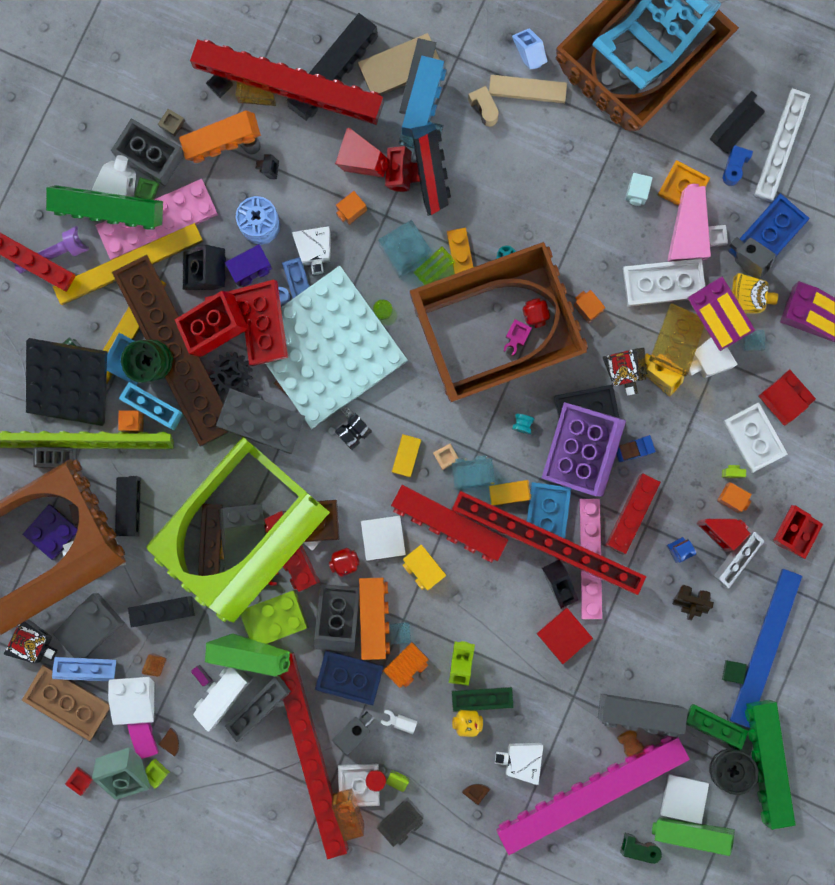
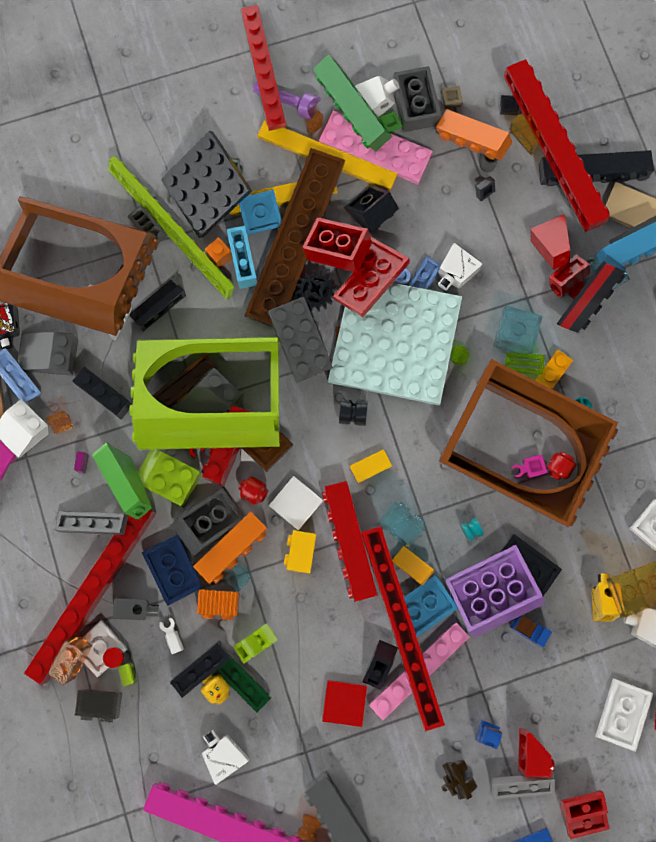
camera: 40 degrees right, 5 degrees down
dark purple plate [22,504,78,560] -> none
dark green wheel [121,339,173,383] -> none
reddish brown tile [158,727,179,757] -> none
white slope [193,667,252,732] -> none
dark purple brick [225,244,272,287] -> none
light blue wheel [236,196,281,245] -> none
orange brick [336,191,367,225] -> none
light nougat tile [433,444,460,470] -> none
reddish brown tile [462,784,490,805] -> none
orange brick [574,290,606,323] -> none
torso [603,348,646,396] -> none
red brick [605,473,661,555] -> none
orange brick [717,482,752,513] -> none
lime plate [722,465,746,479] -> none
none -> black panel [170,640,230,698]
none -> clear orange tile [306,111,323,136]

